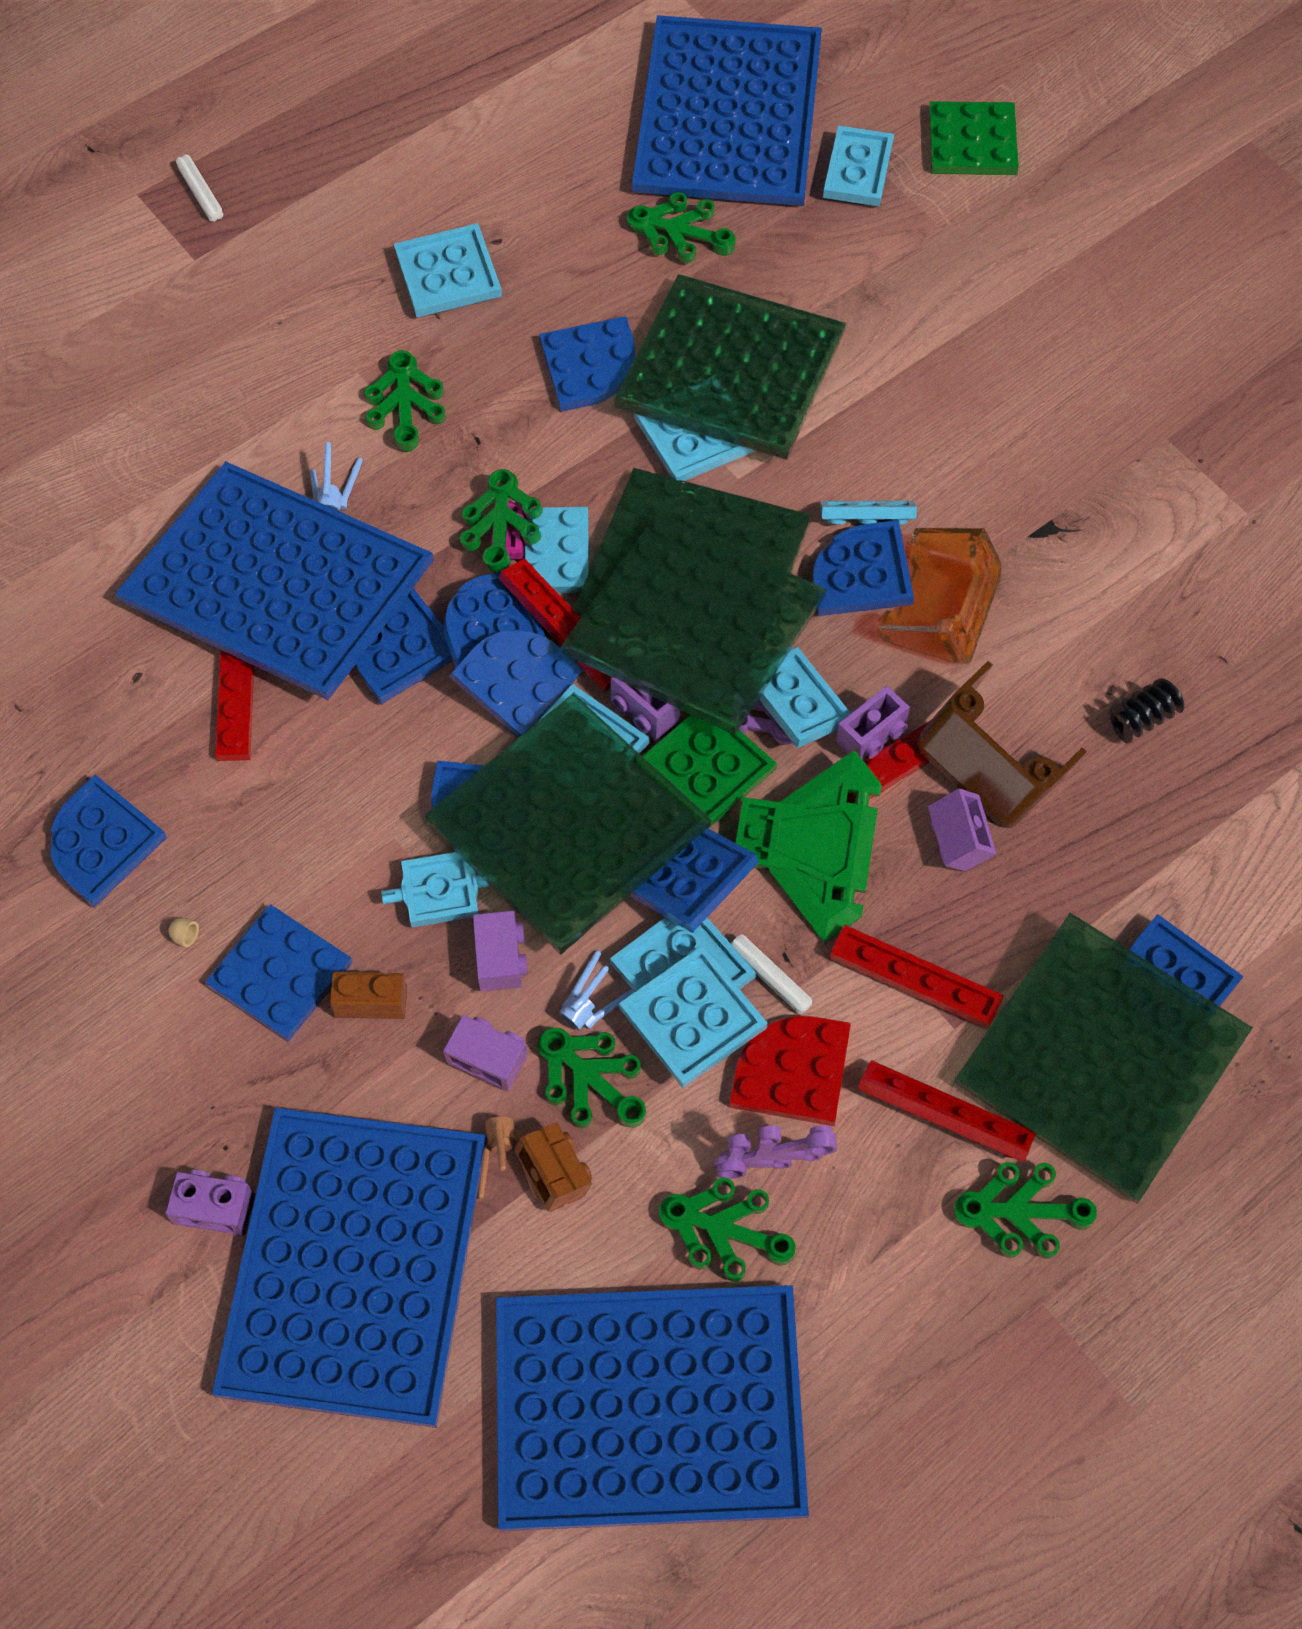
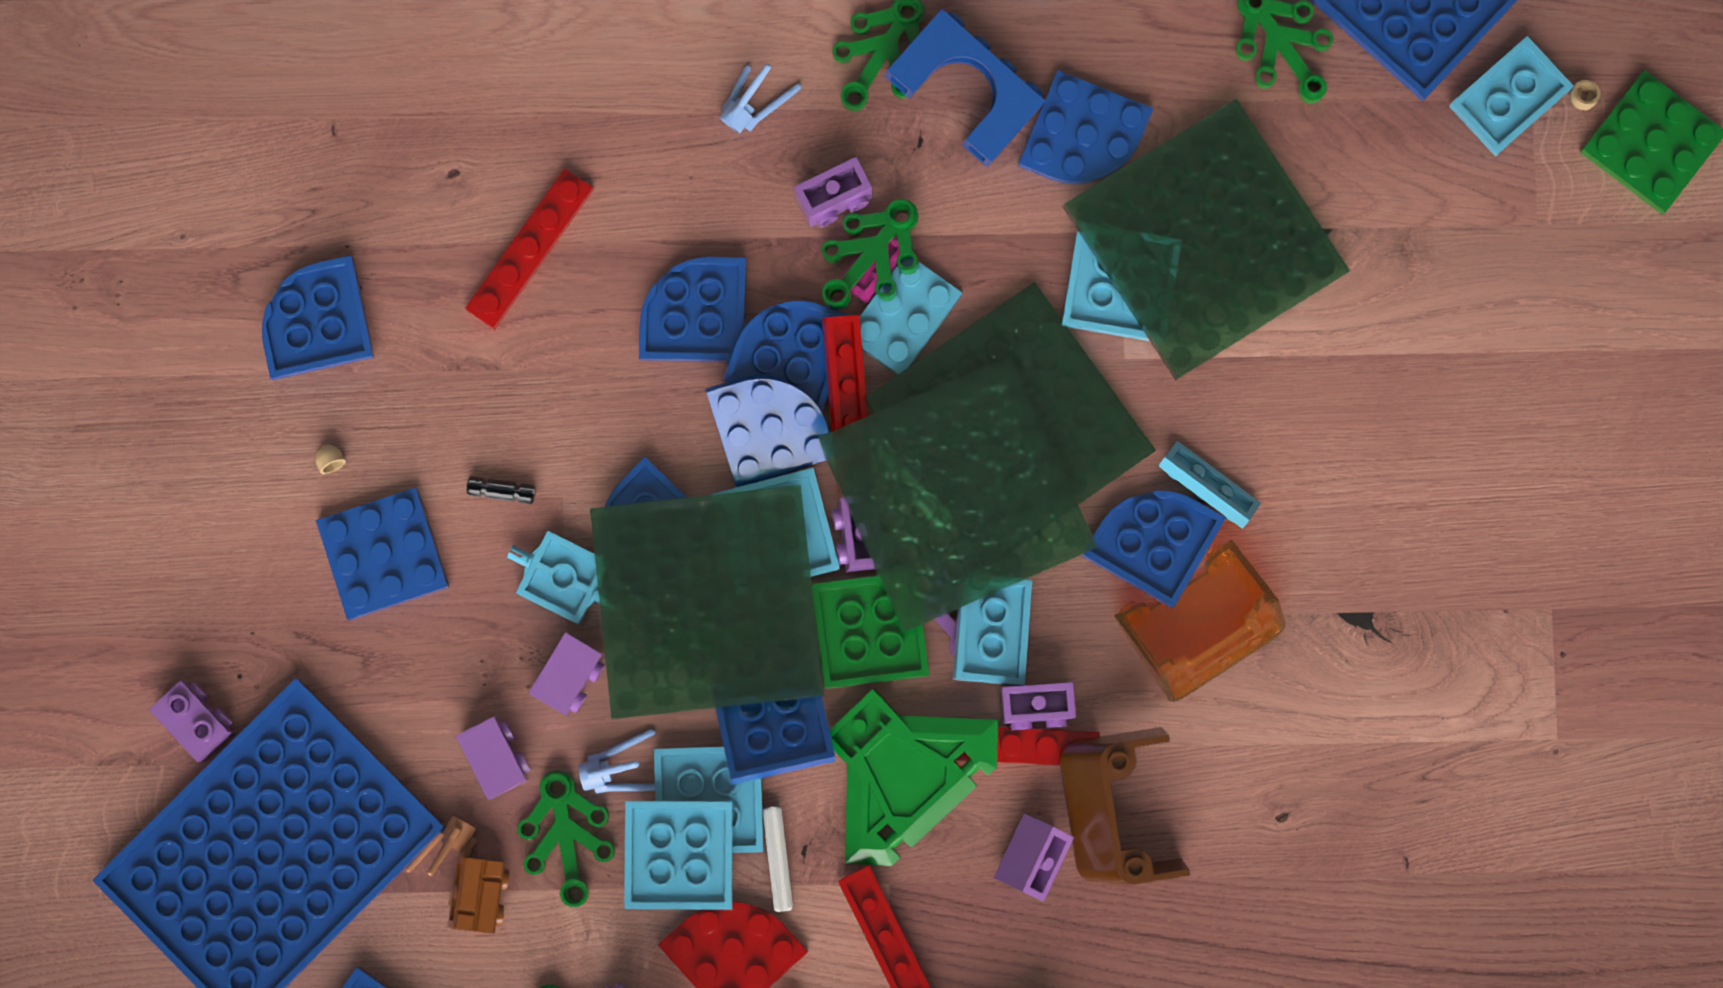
camera: 35 degrees right, 20 degrees up
blue plate [115,461,434,700] -> none
dark orange brick [330,972,407,1019] -> none
black piece [1109,678,1185,744] -> none
none -> black axle [466,476,536,504]
none -> medium lavender brick [794,157,872,228]
none -> blue arch [884,9,1045,168]
none -> tan hinge [1570,80,1601,111]

